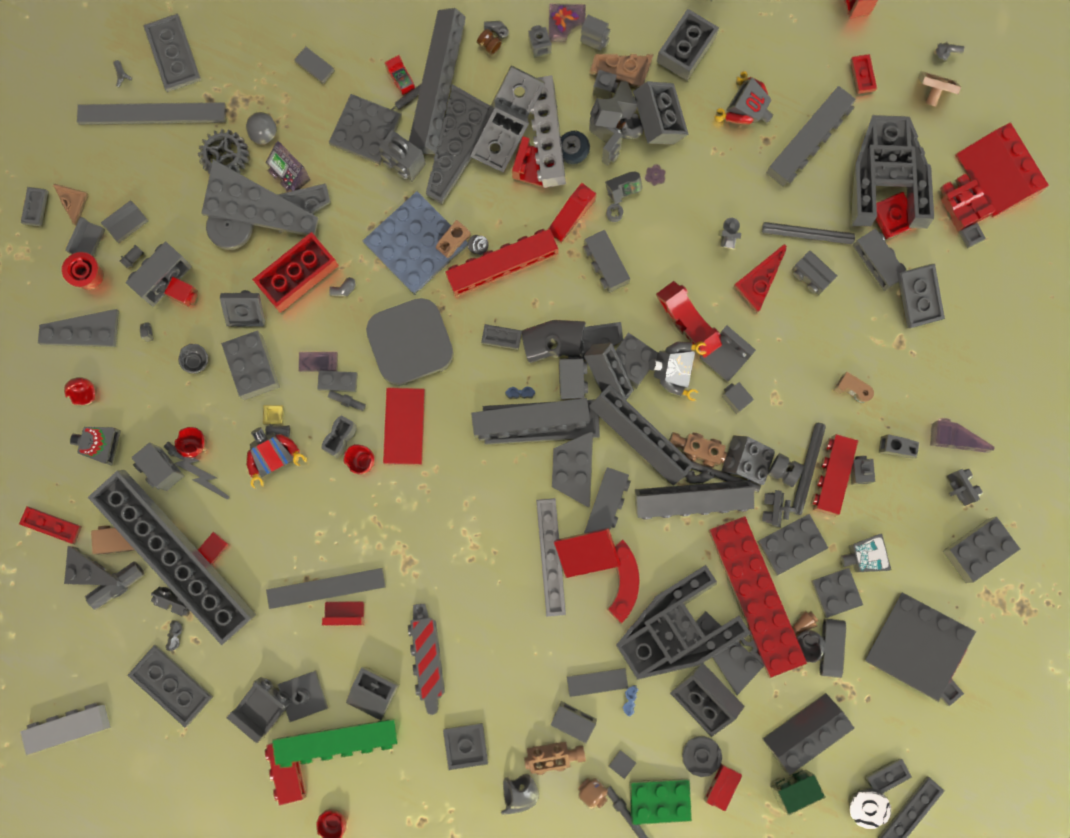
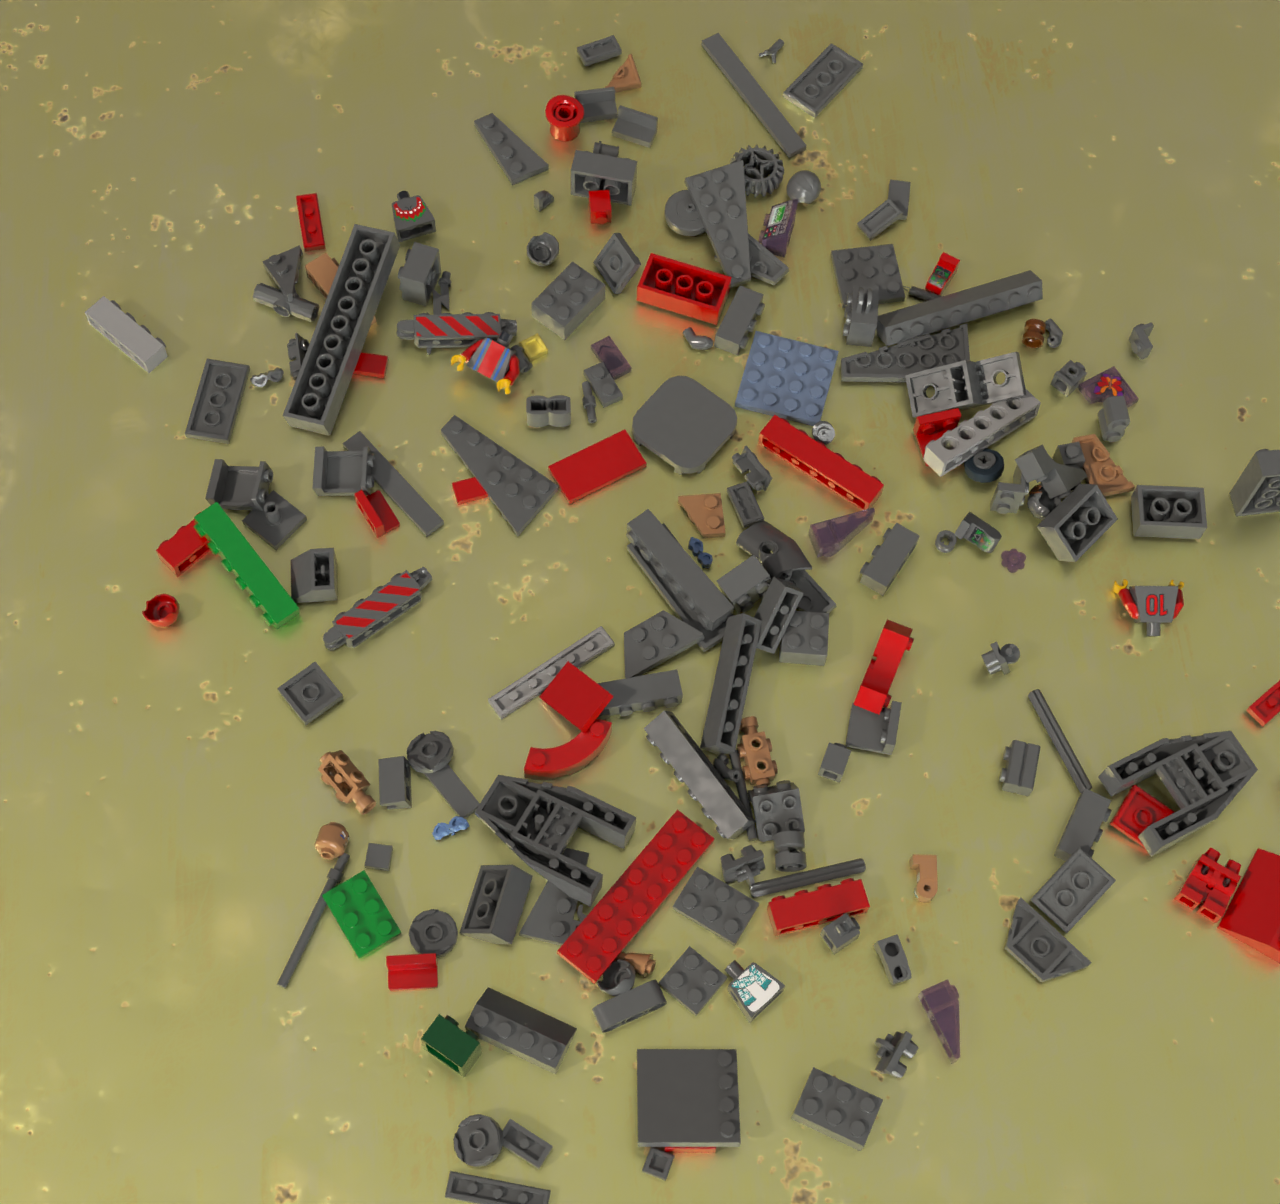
camera: 55 degrees right, 15 degrees down
red hair [64,377,95,405] -> none
red hair [175,427,205,458] -> none
red hair [343,444,374,475] -> none
medium nougat leg [436,220,471,258] -> none
dark grey piece [501,774,539,815] -> none
red slope [548,183,597,243] -> none
torso [649,341,706,401] -> none
red wing [734,244,787,313] -> none
dark grey brick [766,86,856,187] -> none
dark grey tile [959,223,986,248] -> none
none -> dark grey panel [312,446,375,496]
none -> dark grey hinge [397,312,517,348]
none -> dark grey tile [407,731,454,774]
none -> dark grey wing [441,415,559,537]
none -> red tile [452,477,488,505]
none -> medium nougat wing [678,493,725,538]
none -> dark grey brick [714,286,765,356]
none -> dark grey hinge [732,445,772,491]
none -> slope [808,507,875,558]
none -> dark grey tile [857,198,903,241]
none -> dark grey wing [1004,898,1092,983]

